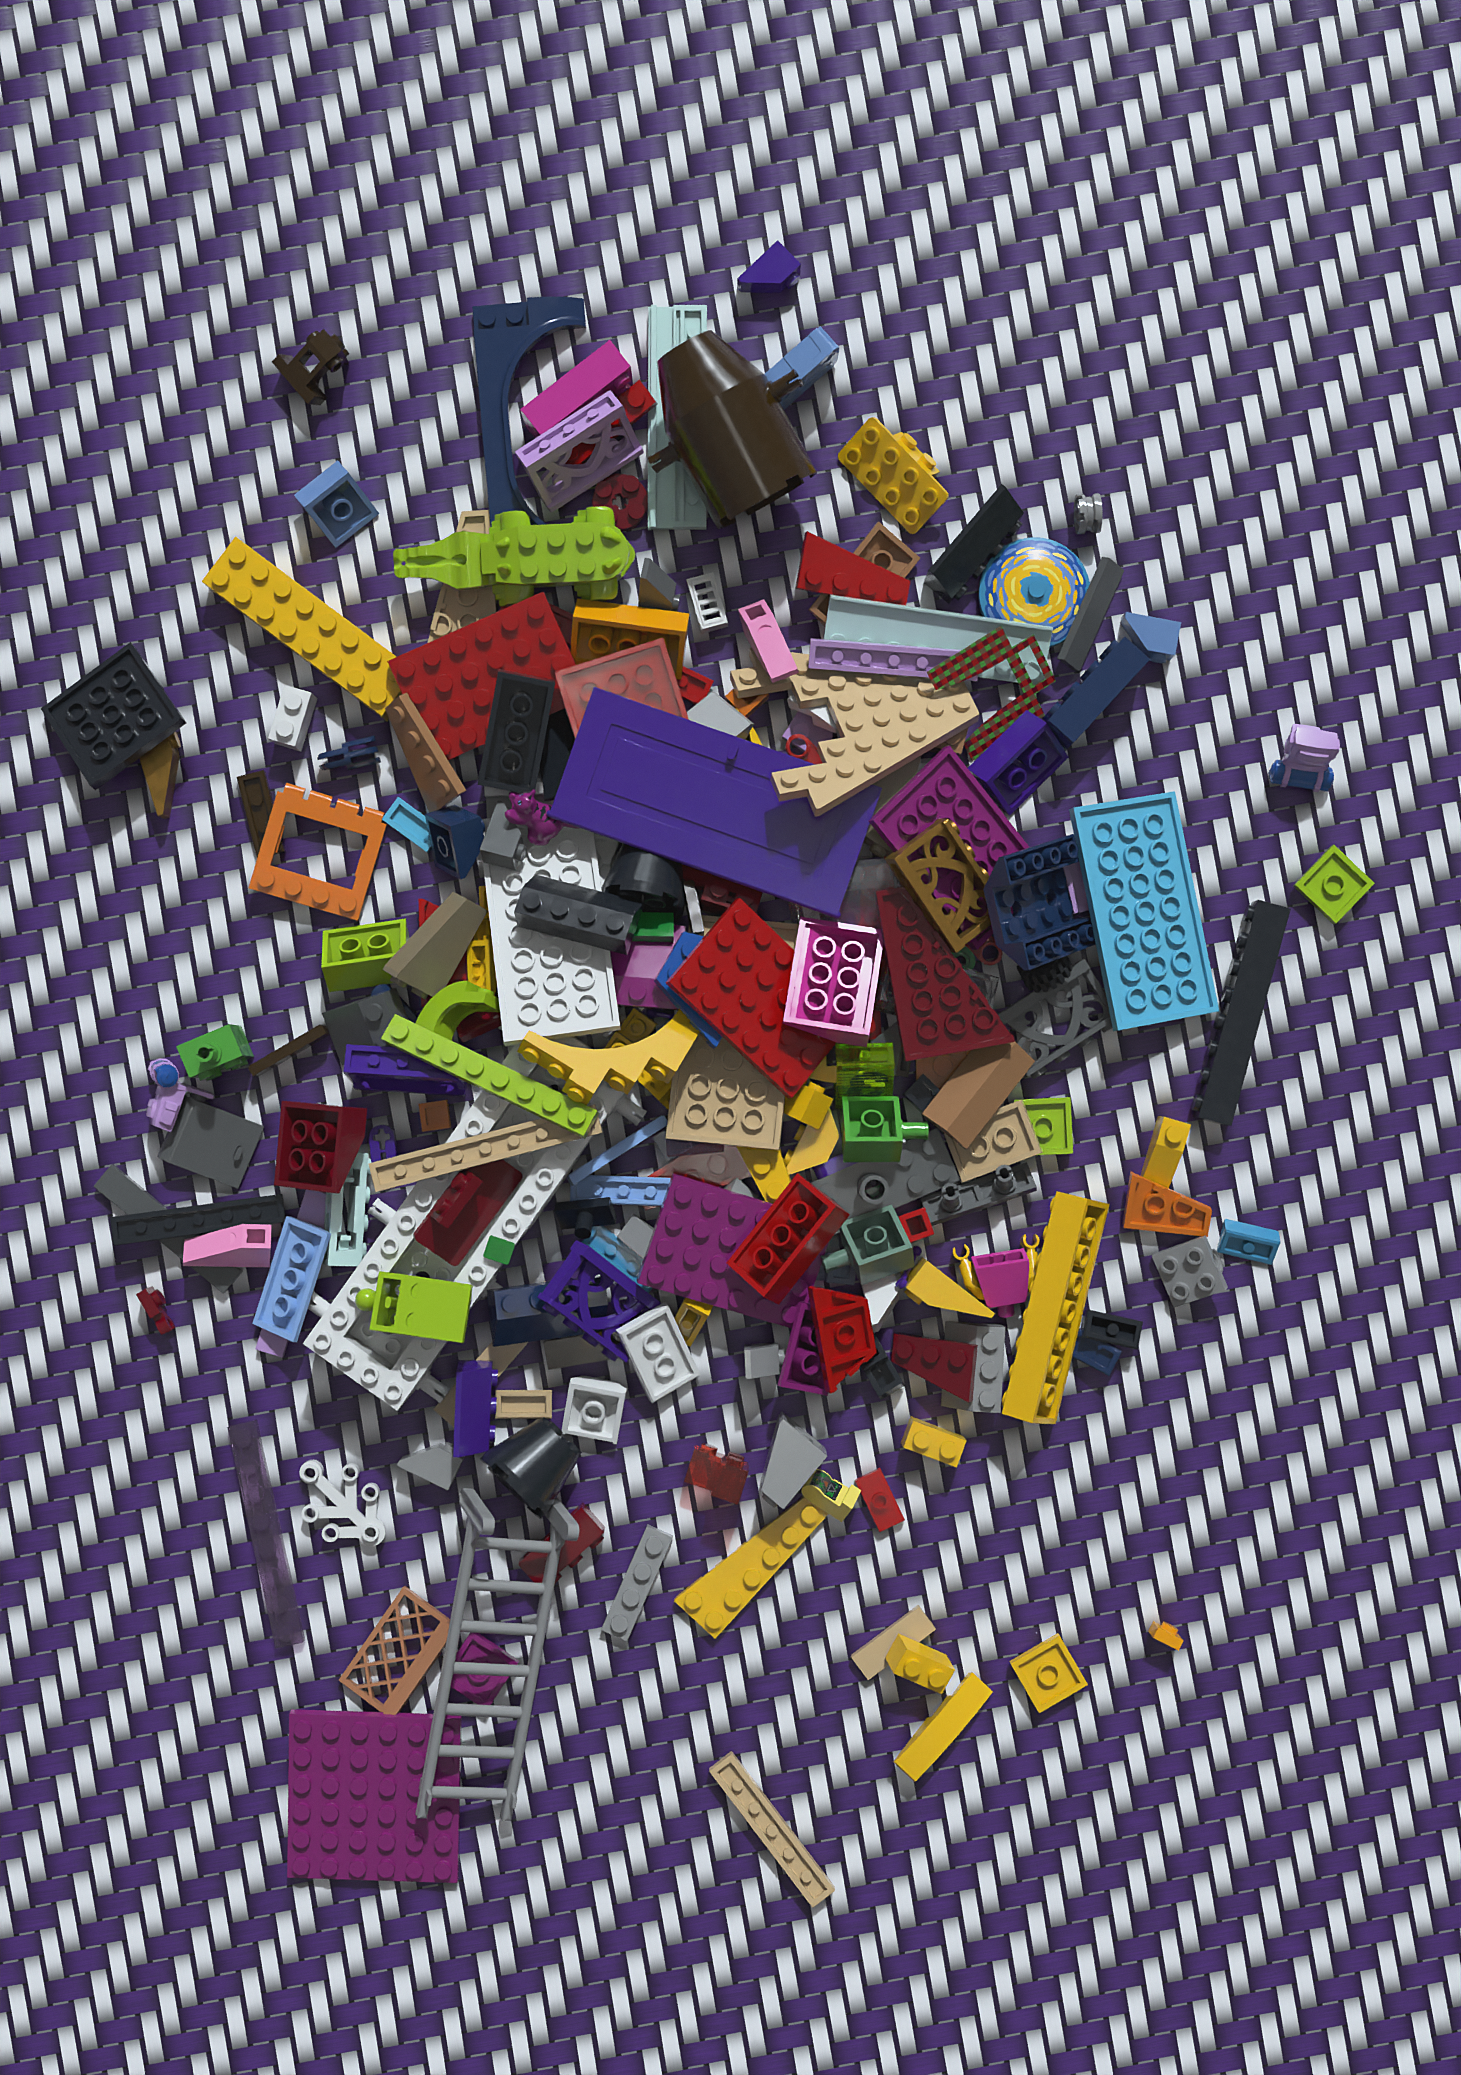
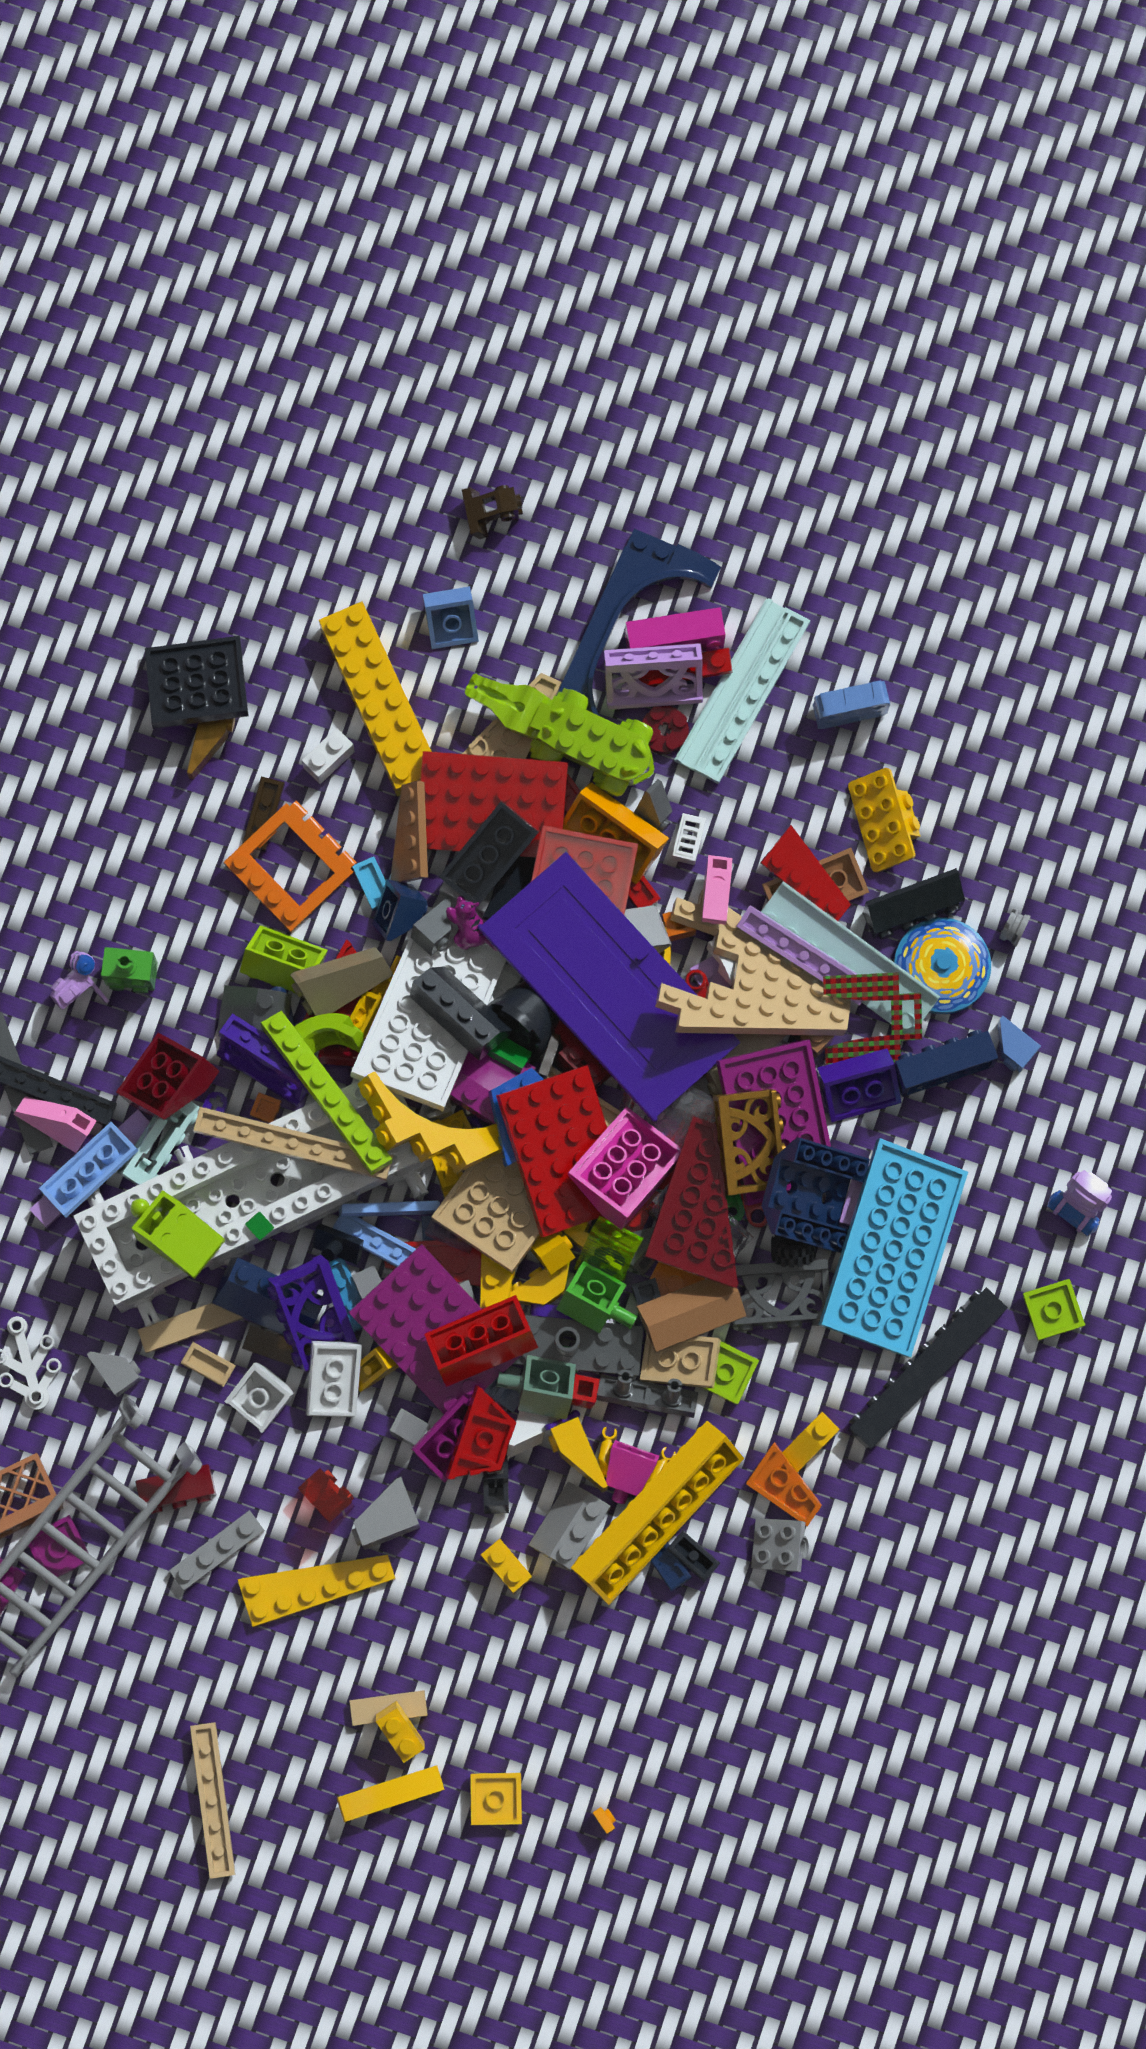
camera: 30 degrees right, 10 degrees down
dark grey door [157,1092,264,1189] -> none
dark brown tile [248,1024,330,1077] -> none
dark blue arm [317,735,381,770] -> none
dark red bracket [413,1159,523,1266] -> none
dark purple slope [453,1360,498,1458] -> none
black cone [480,1417,582,1519] -> none
dark brown piece [648,330,817,530] -> none
dark purple slope [737,240,801,293] -> none
light yellow leg [801,1469,861,1522] -> none
red plate [855,1468,905,1532] -> none
dark red wing [891,1333,978,1403] -> none
dark grey tile [1057,557,1124,672] -> none
dark azure slope [1217,1219,1281,1265] -> none

